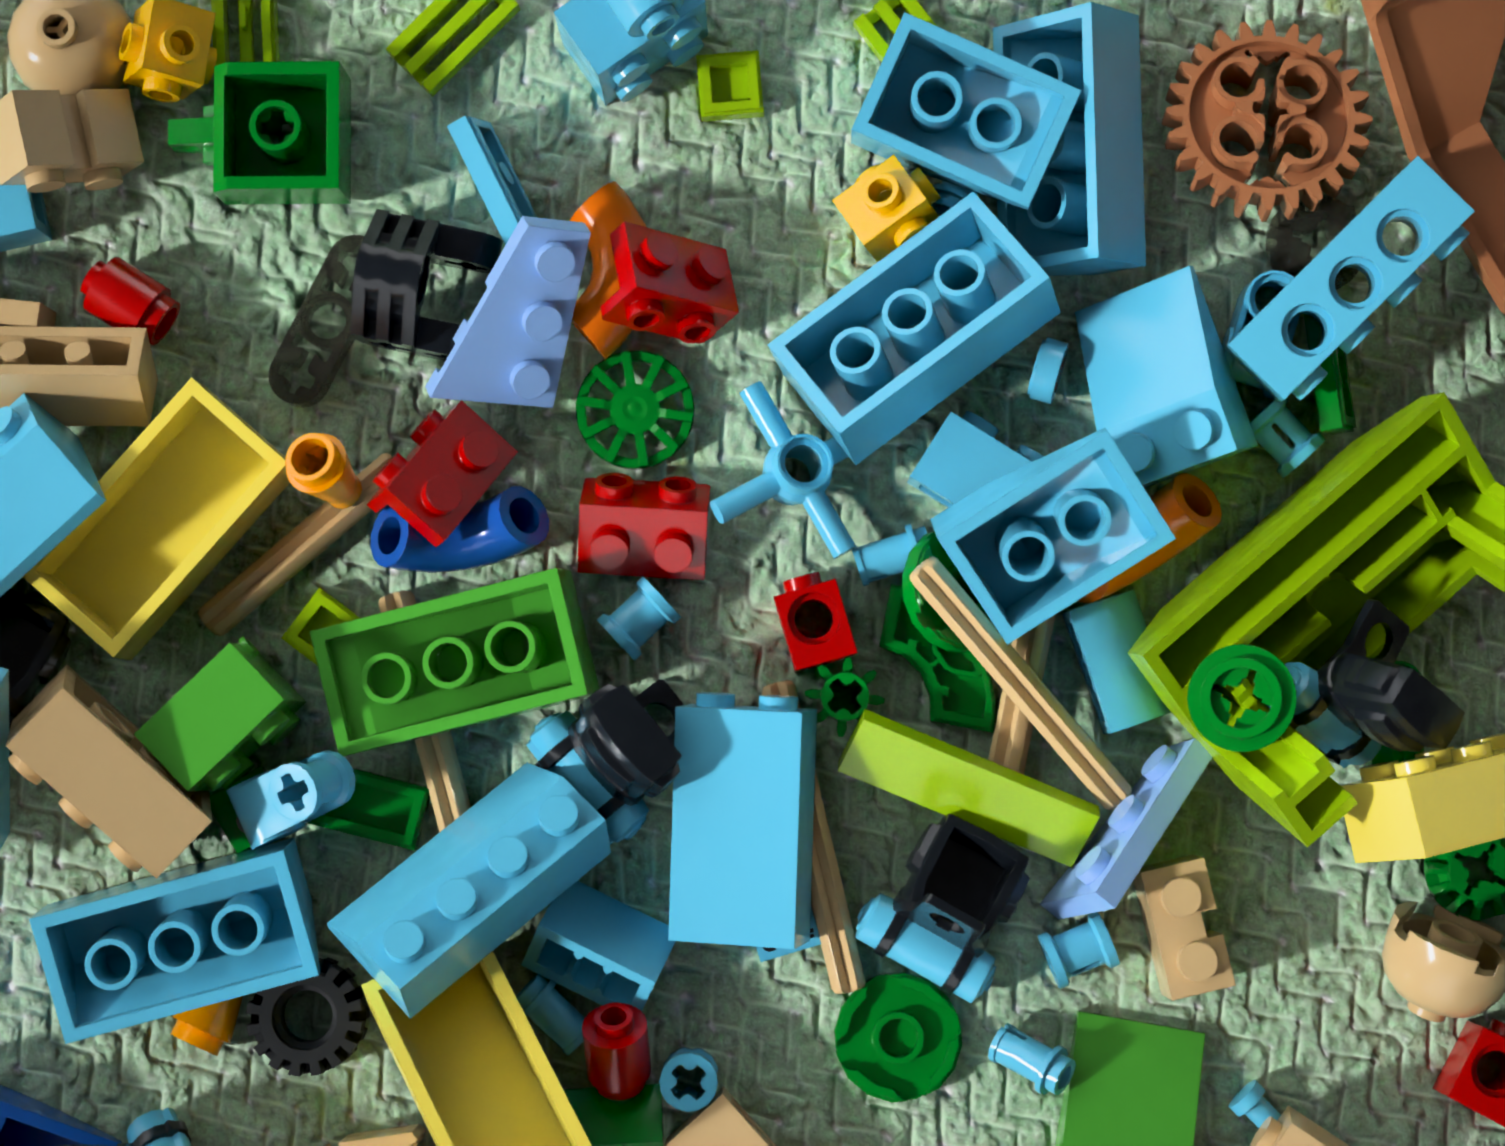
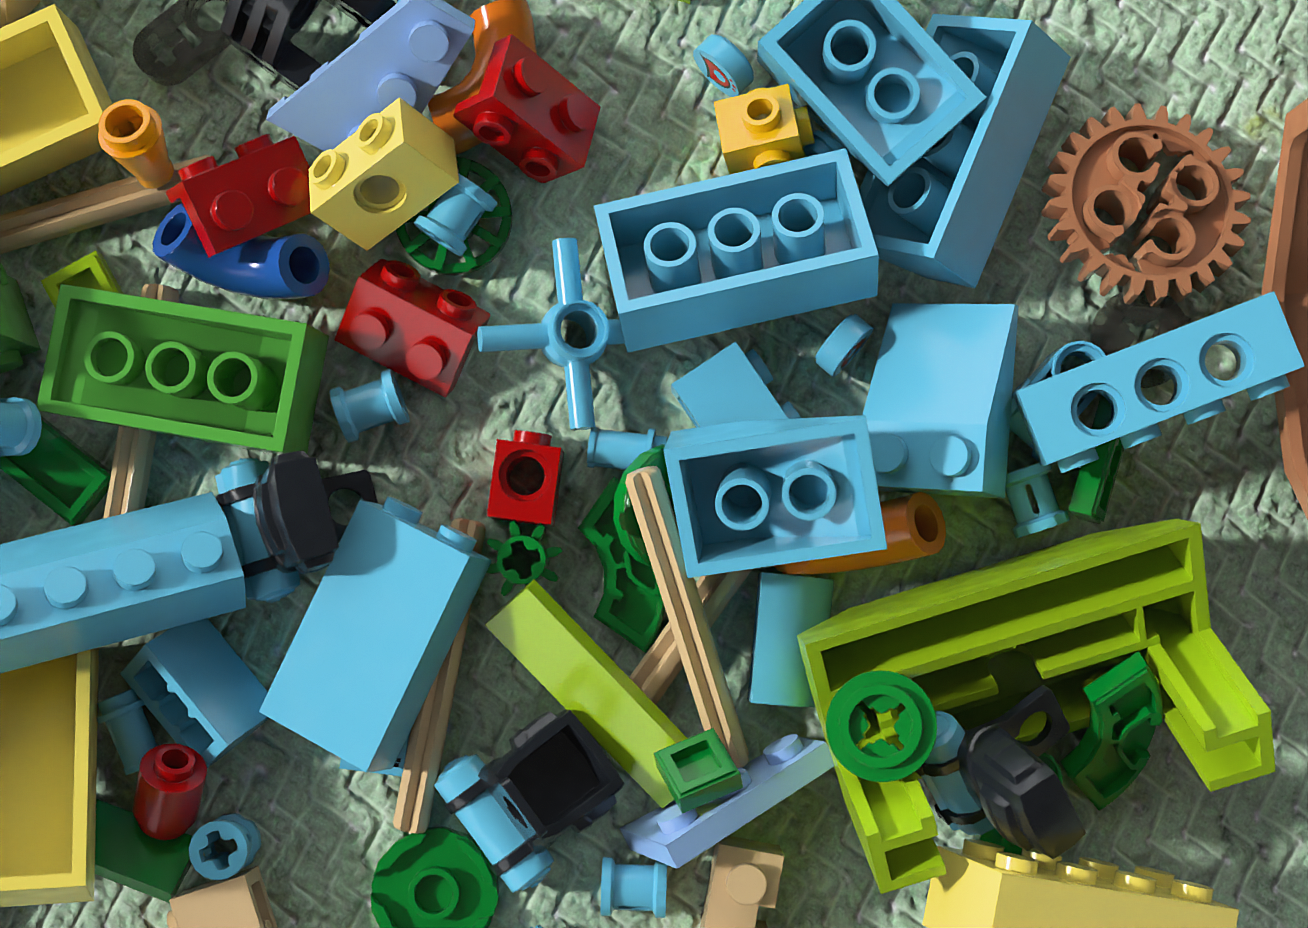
camera: 20 degrees right, 0 degrees up
none -> light yellow brick [308,97,459,251]
none -> medium azure bush [414,173,497,256]
none -> green tile [654,728,743,814]
none -> medium azure tile [693,34,754,97]
none -> green tile [1060,651,1163,811]

